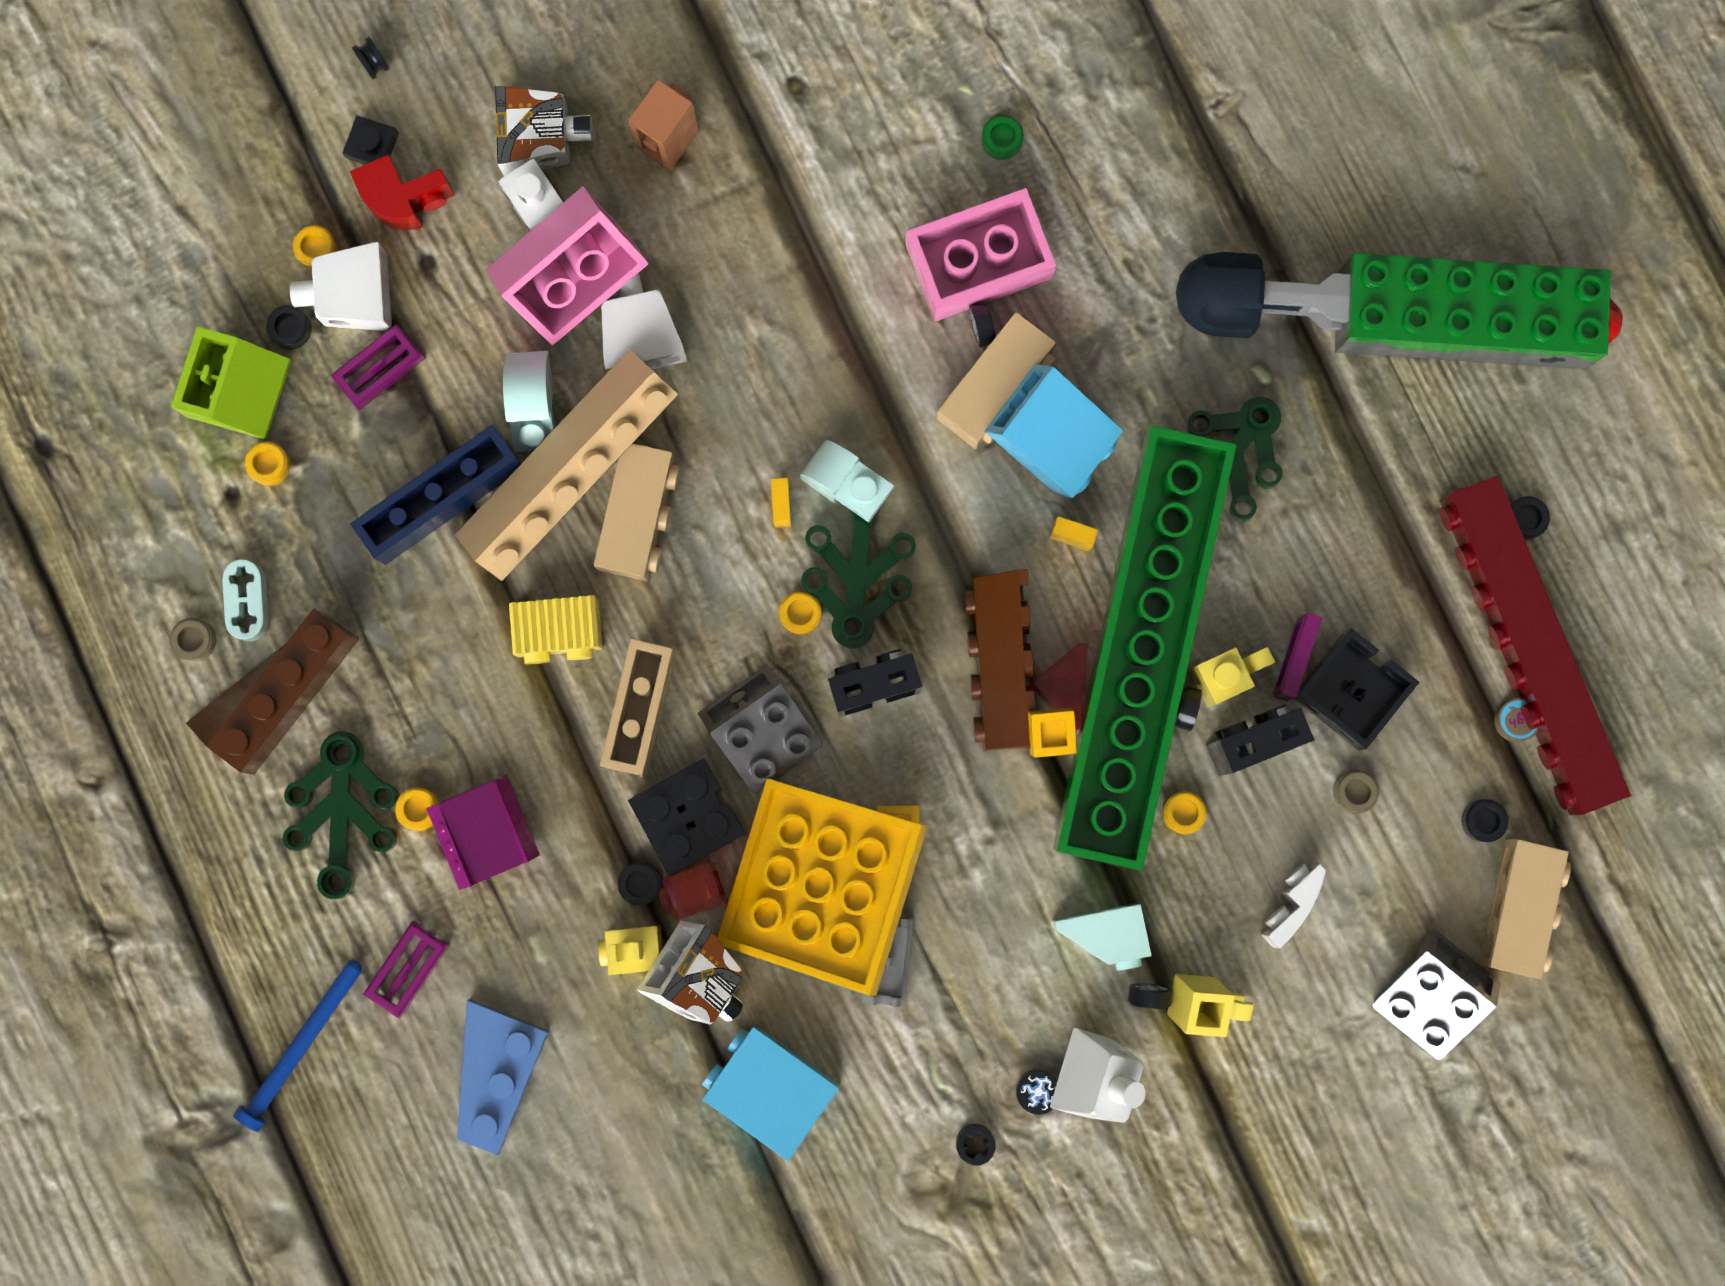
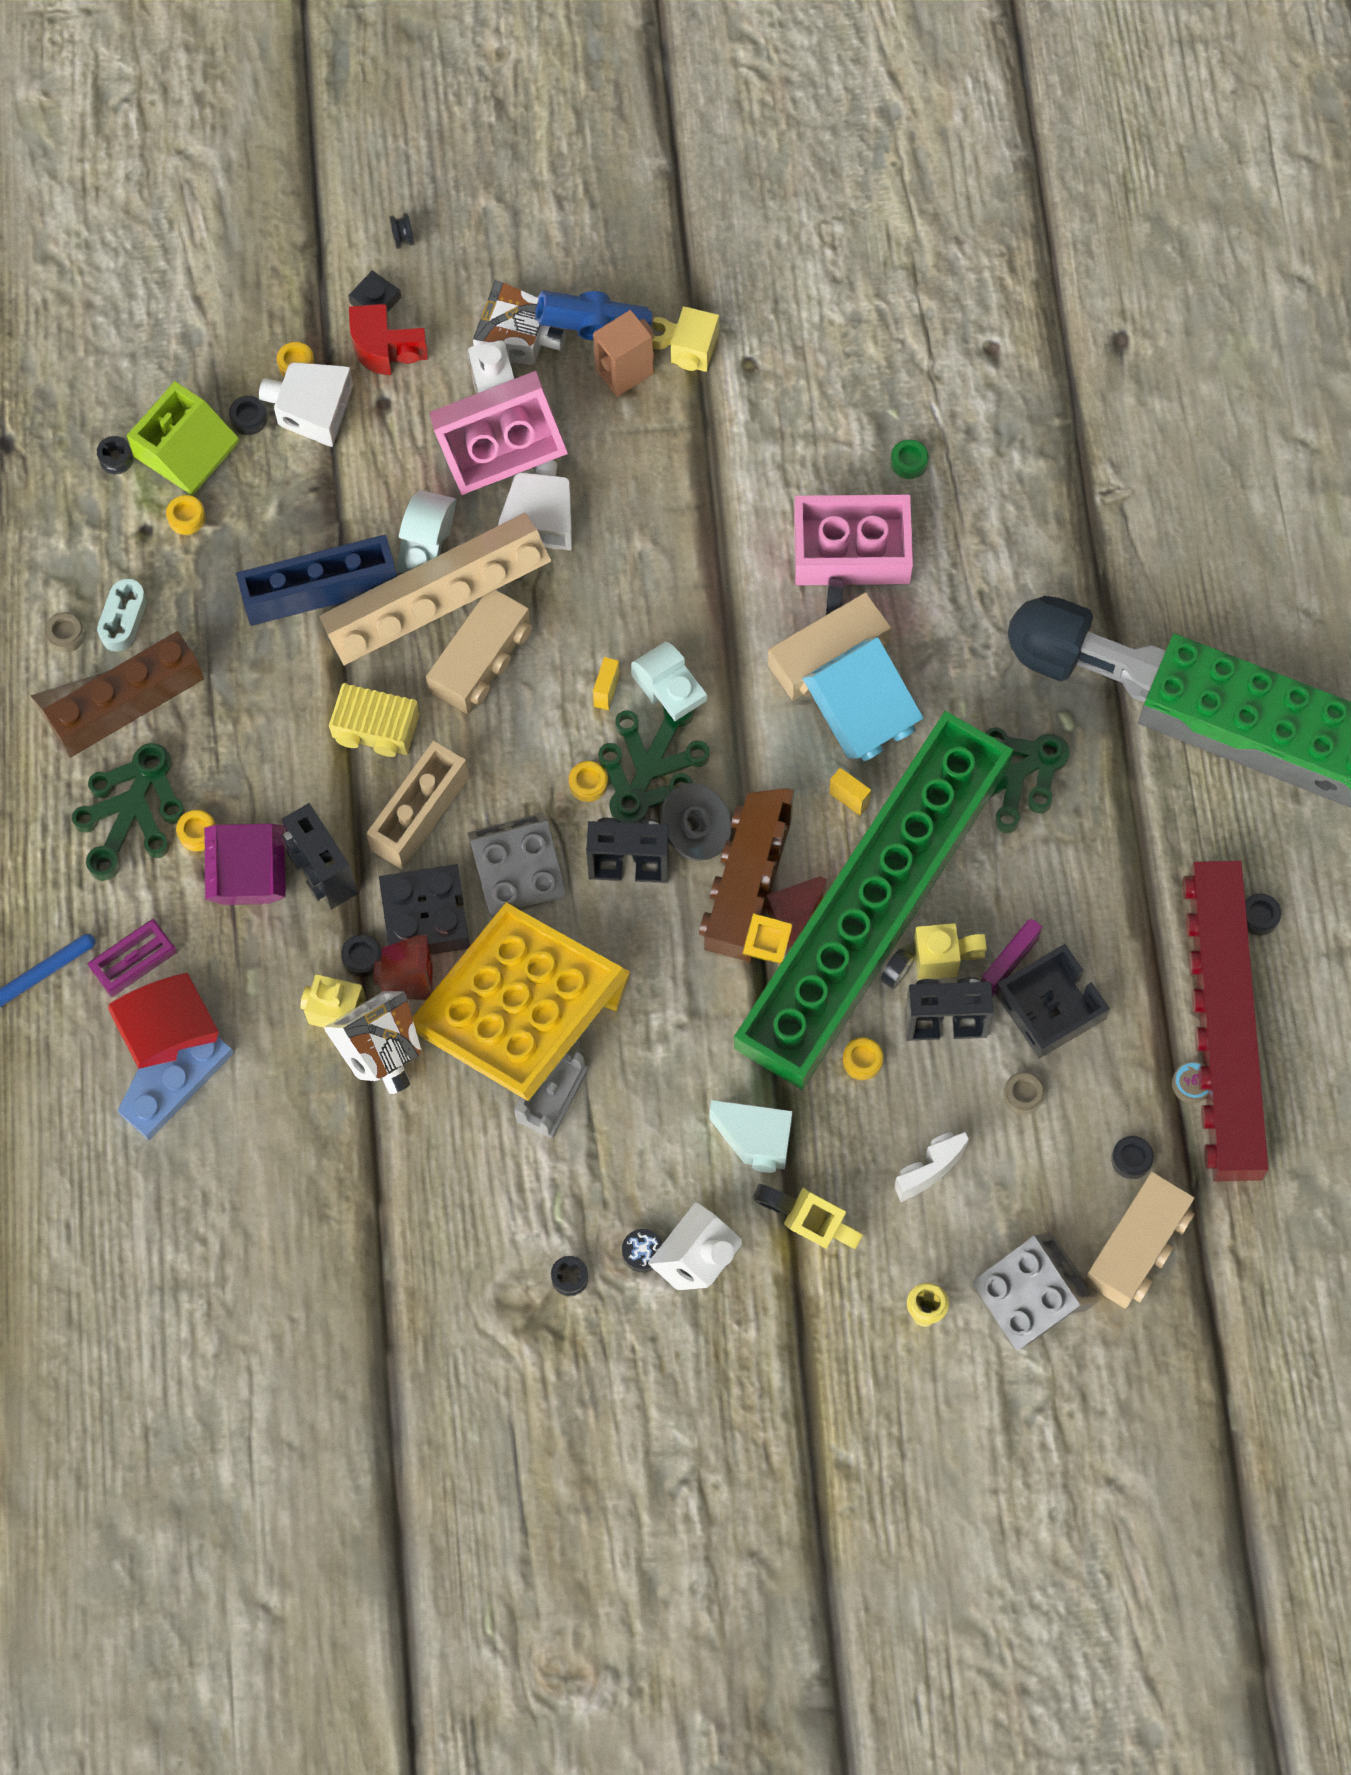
camera: 20 degrees right, 15 degrees down
magenta tile [330,324,425,411] -> none
medium azure brick [702,1024,840,1161] -> none
none -> black bush [97,436,133,475]
none -> red slope [108,973,219,1069]
none -> black piece [281,803,358,910]
none -> blue piece [535,290,652,341]
none -> light yellow brick [652,306,719,372]
none -> dark grey dish [661,783,731,861]
none -> light yellow cone [907,1283,949,1327]

